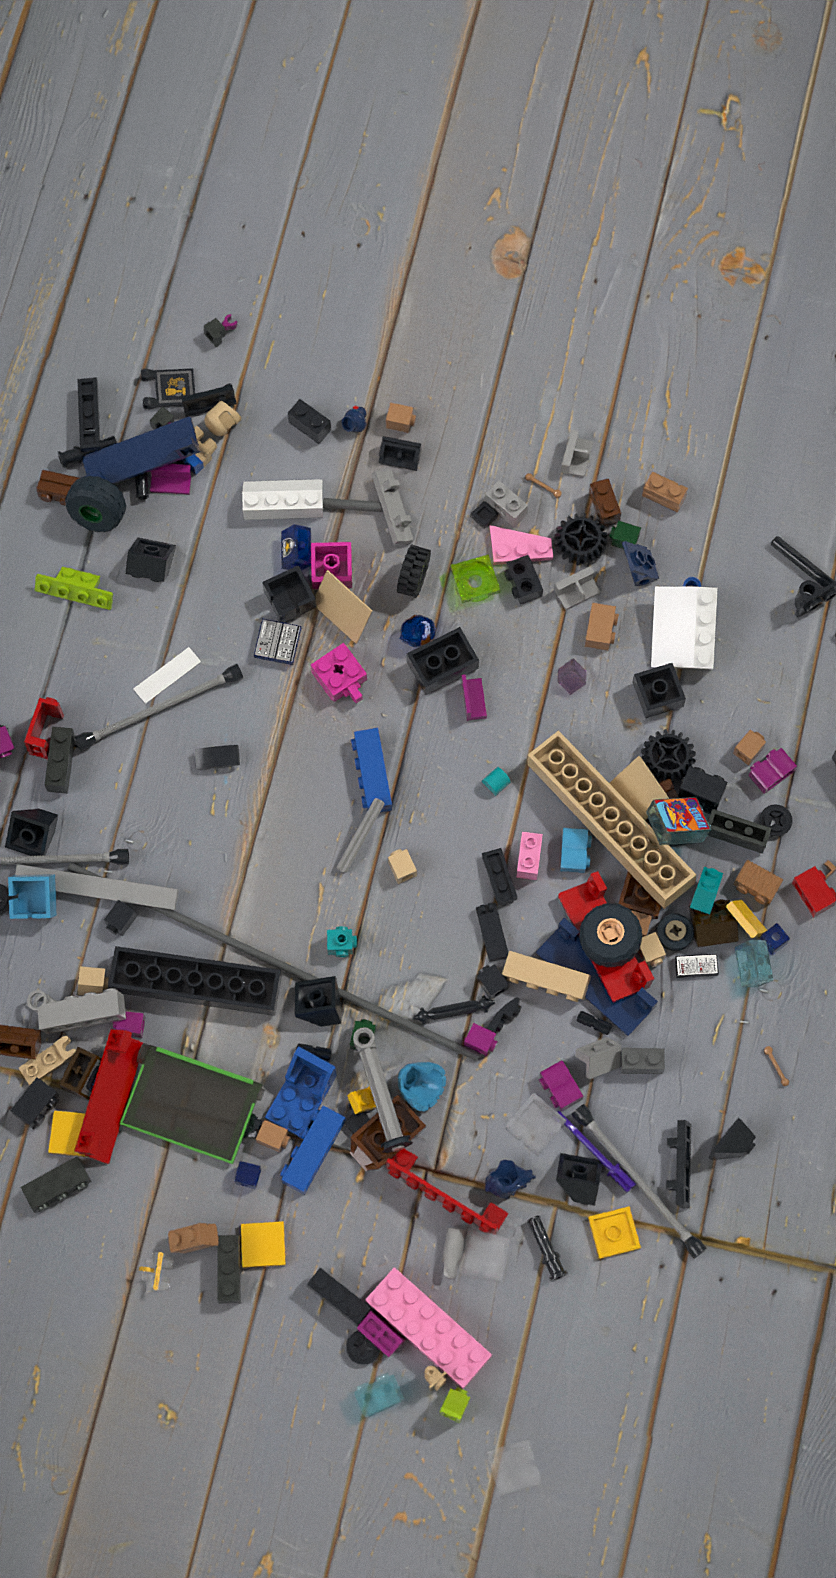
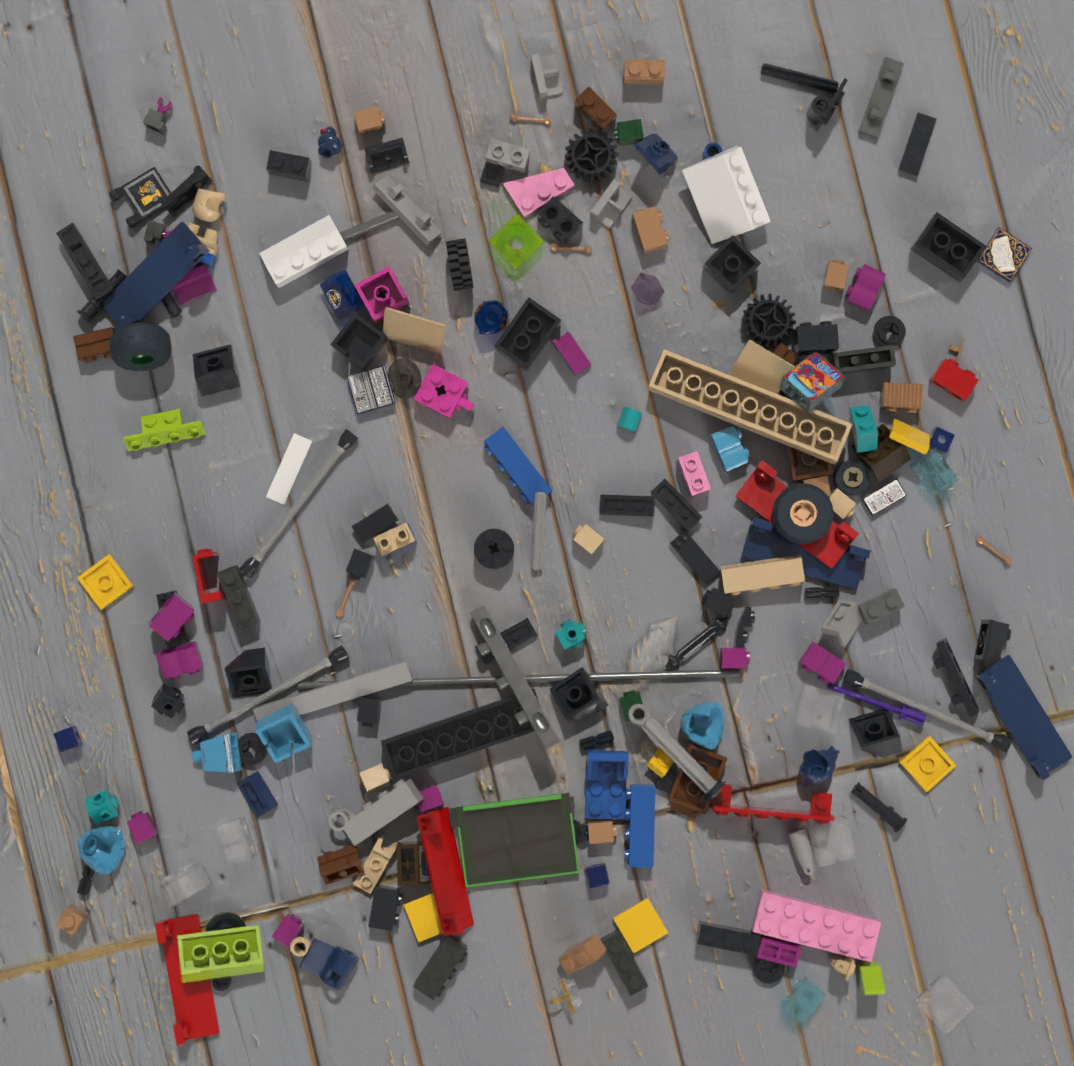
camera: 30 degrees left, 15 degrees up
none -> medium nougat hinge [335,578,356,617]
none -> black brick [346,548,375,581]
none -> tan hips [374,523,417,557]
none -> clear smoke dish [388,358,421,399]
none -> dark grey piece [470,605,560,750]
none -> black brick [474,529,514,569]
none -> black tile [475,618,537,664]
none -> medium nougat hinge [550,243,592,254]
none -> black hinge [599,494,655,517]
none -> dark blue bracket [975,655,1072,780]

